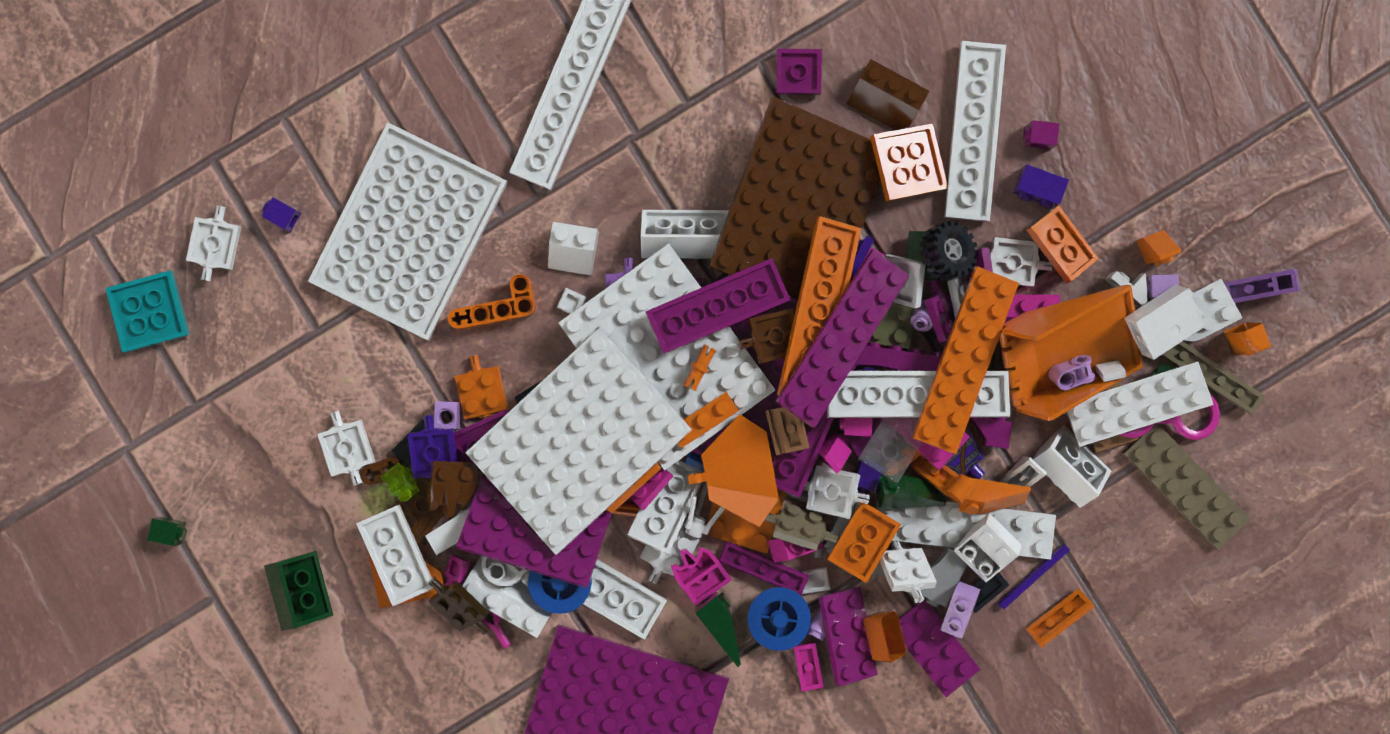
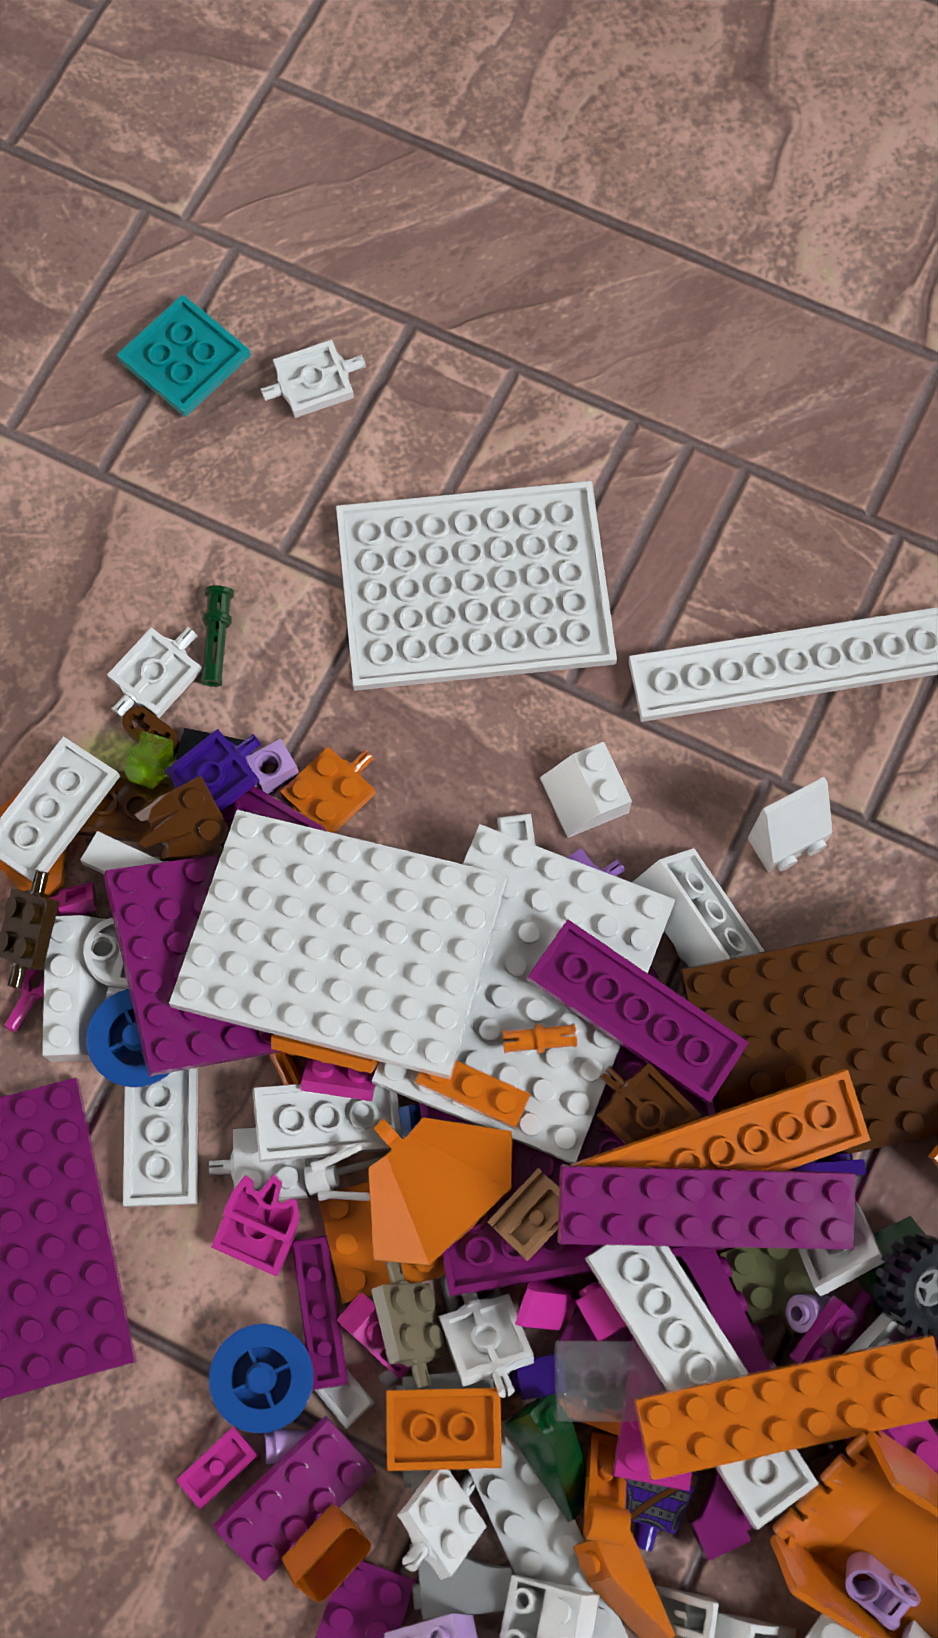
camera: 60 degrees right, 15 degrees down
dark purple brick [262,197,302,232] -> none
orange beam [448,274,536,330] -> none
dark green slope [695,591,741,667] -> none
none -> dark green pin [201,585,234,687]
none -> white slope [748,777,833,872]

